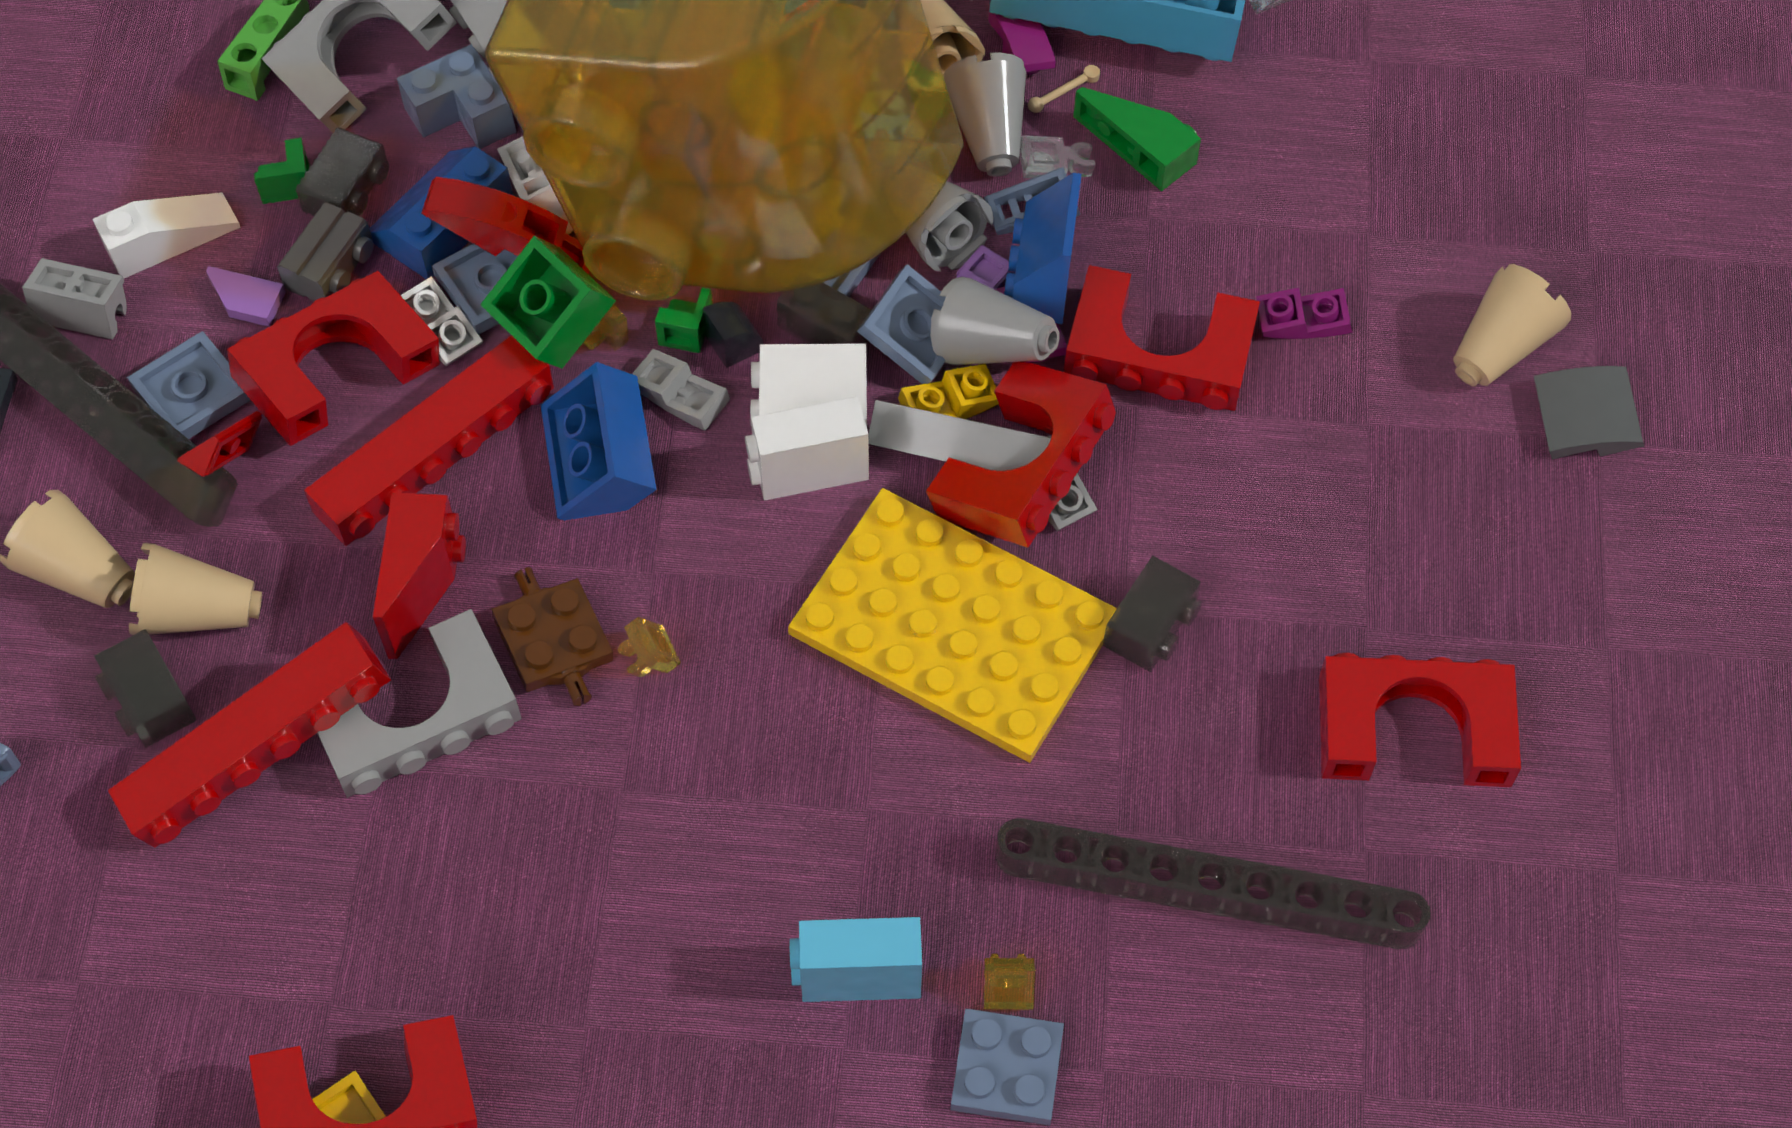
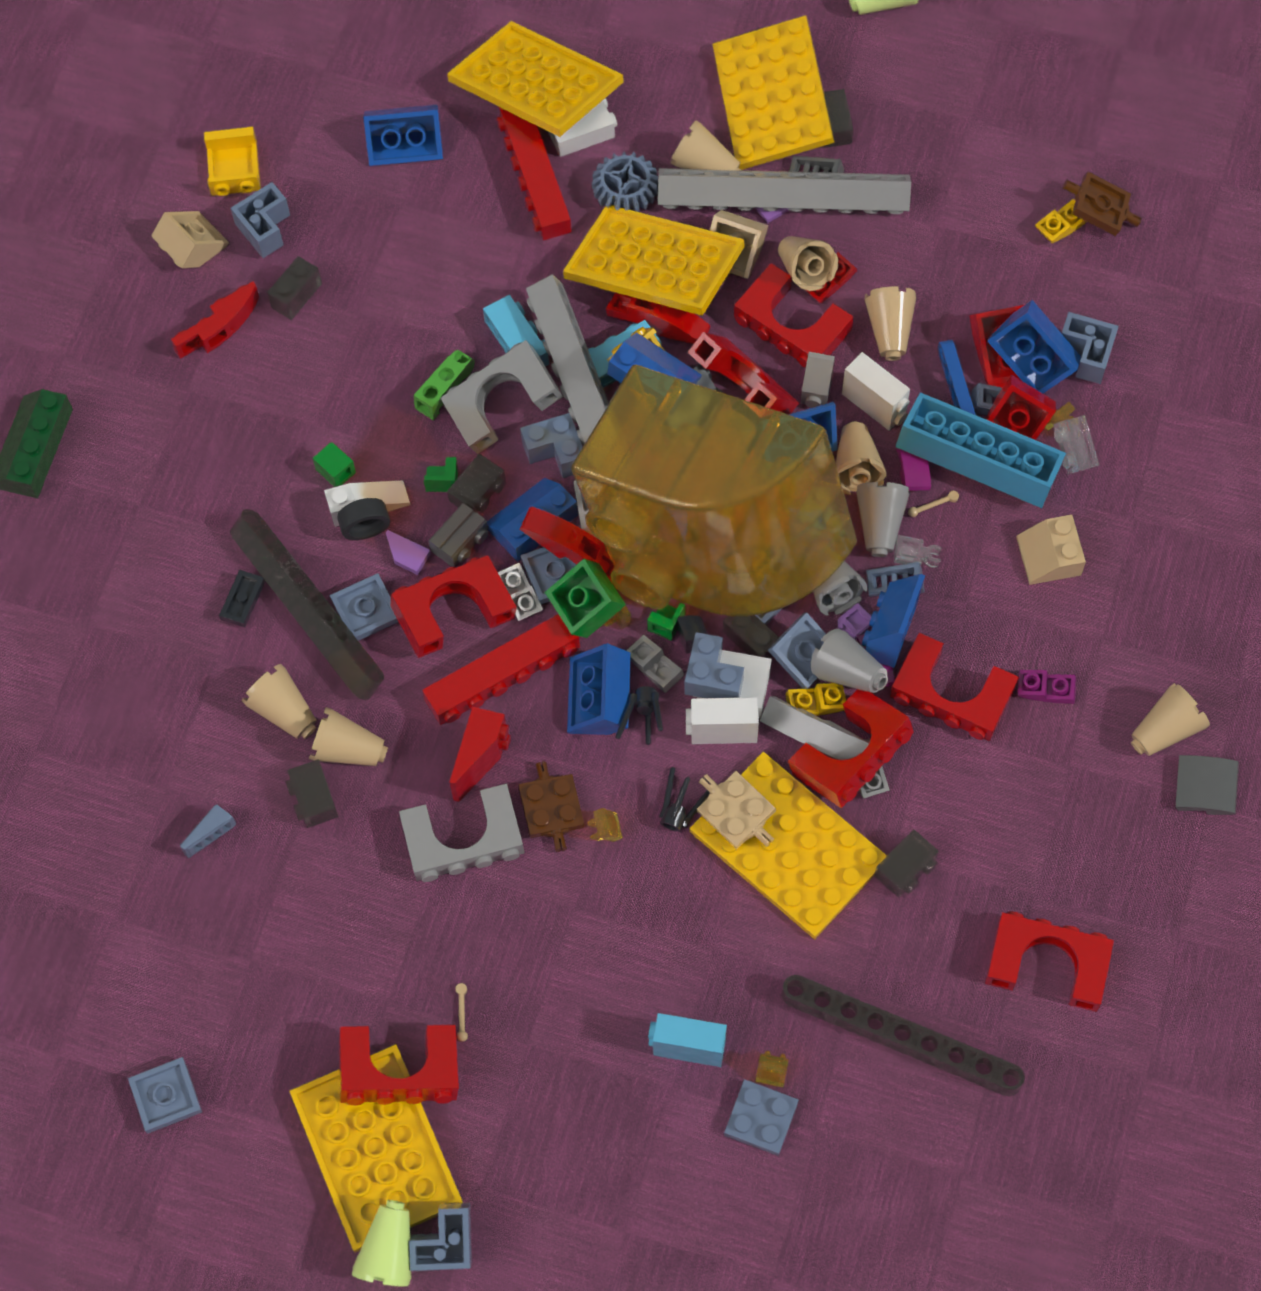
camera: 15 degrees right, 5 degrees up
light grey hinge [22,258,127,340] -> none
red brick [108,622,391,848] -> none
red slope [177,411,263,477] -> none
green slope [1073,87,1201,192] -> none
none -> green panel [312,442,356,487]
none -> black tyre [337,498,391,540]
none -> tan hinge [456,983,468,1042]
none -> black plant [615,686,663,745]
none -> black plant [659,766,710,832]
none -> sand blue brick [685,632,744,698]
none -> tan plate [697,771,776,850]
none -> tan slope [1016,515,1086,585]

